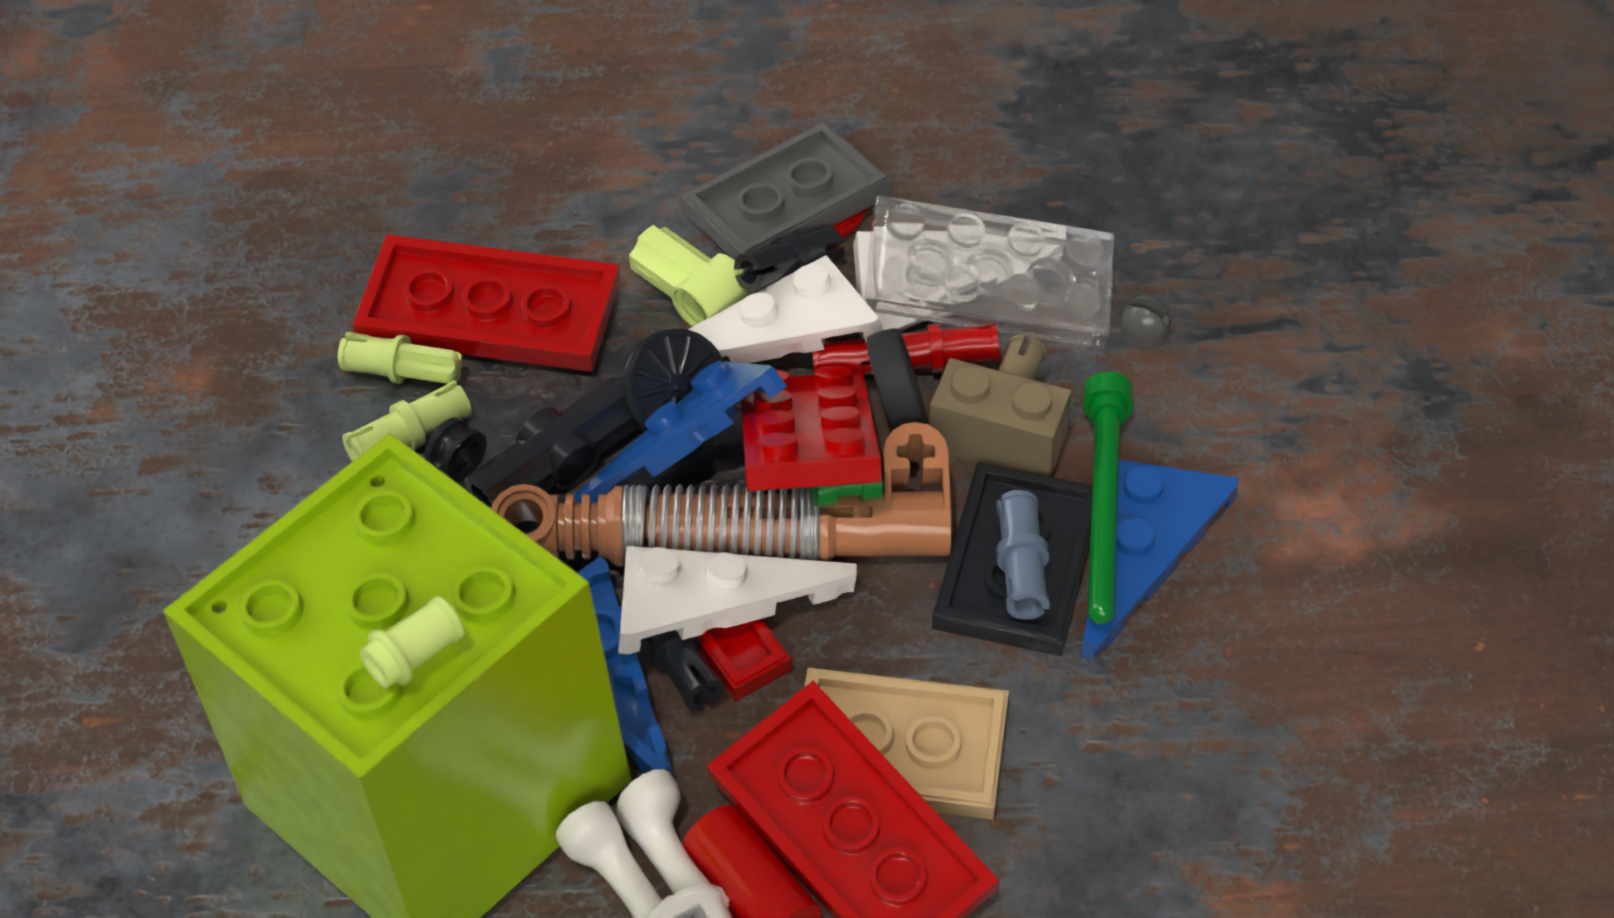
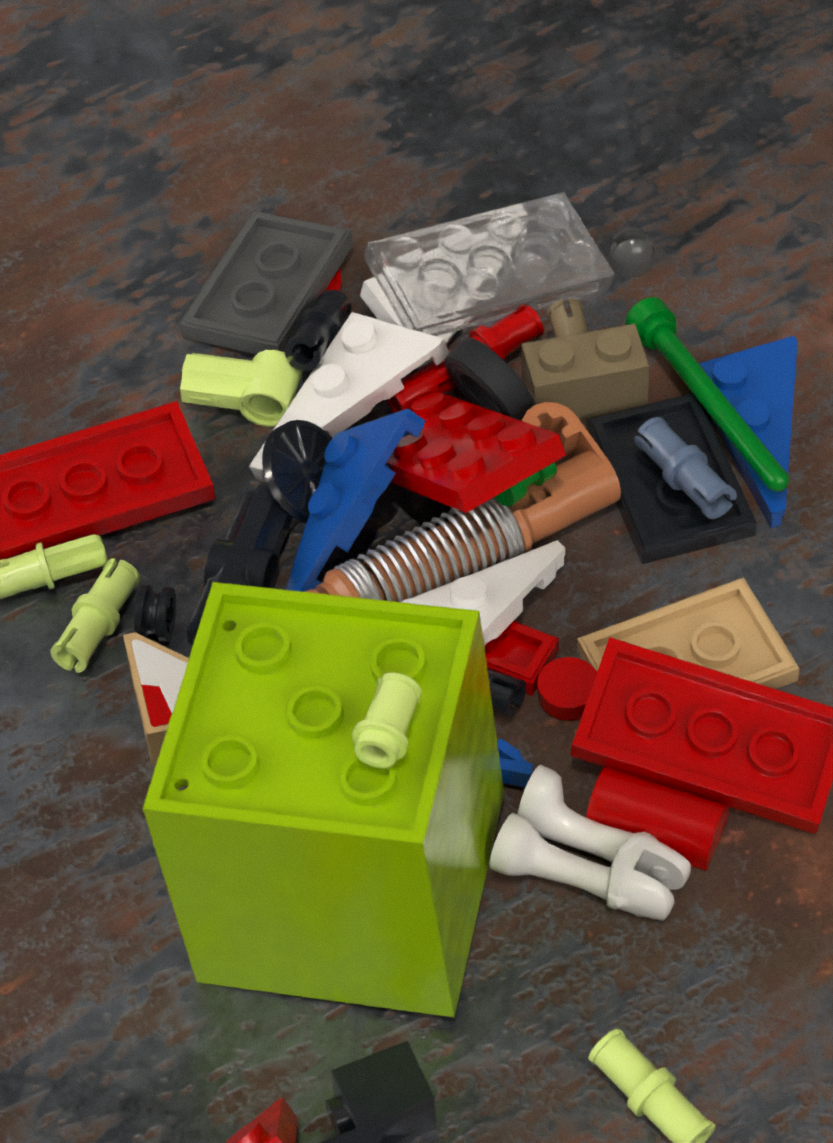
camera: 30 degrees left, 0 degrees up
none -> red tile [537,657,597,720]

